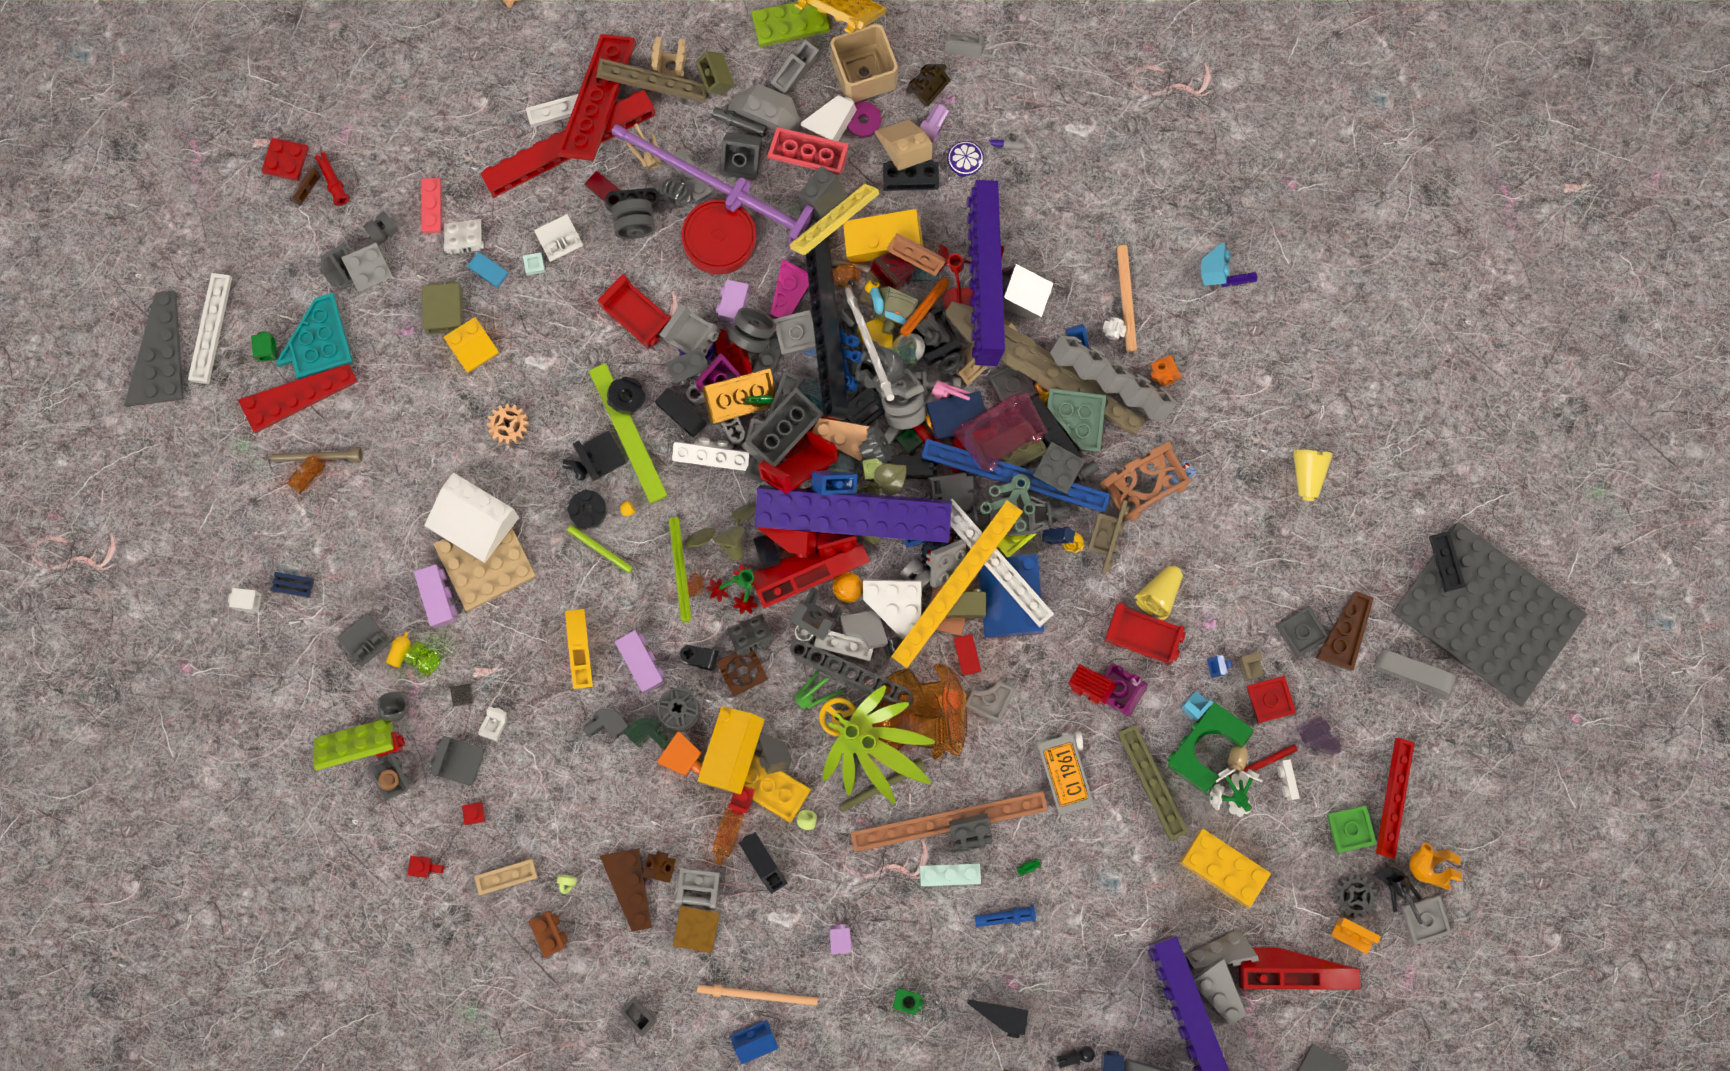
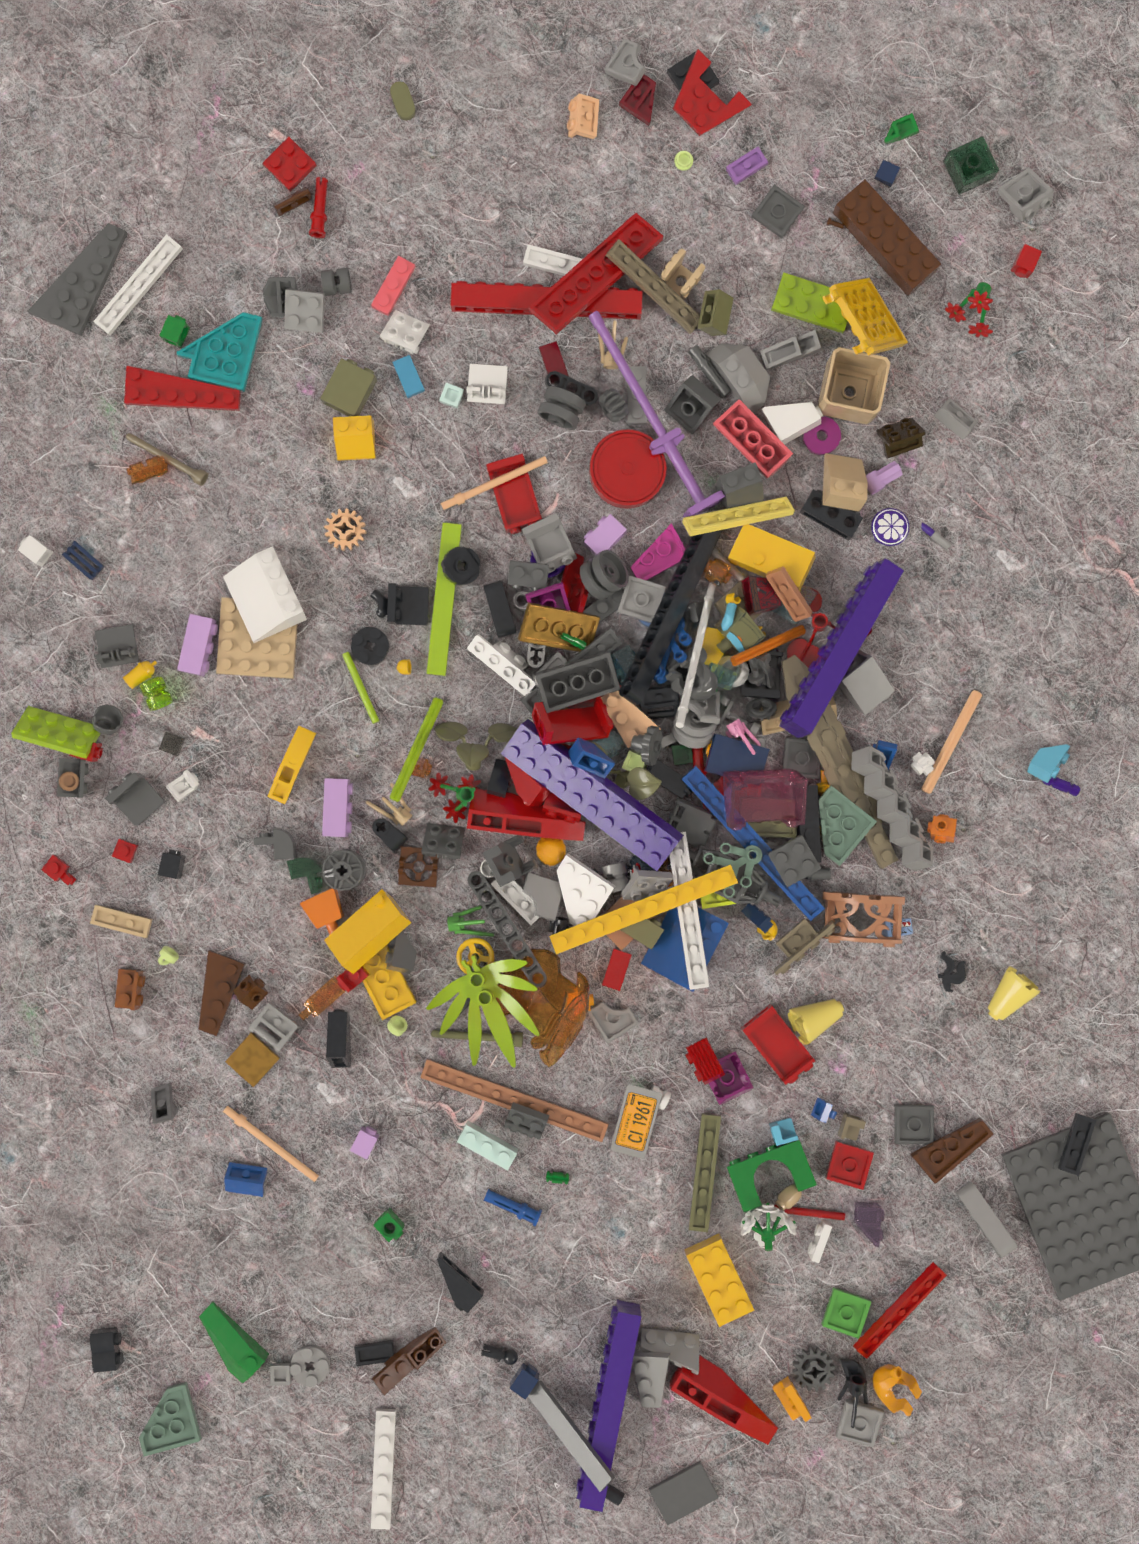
camera: 30 degrees right, 10 degrees up
none -> black brick [158,849,186,879]
none -> tan plant [366,783,413,826]
none -> olive tile [390,81,416,121]
none -> light nougat bar [441,456,548,510]
none -> black piece [938,951,966,993]

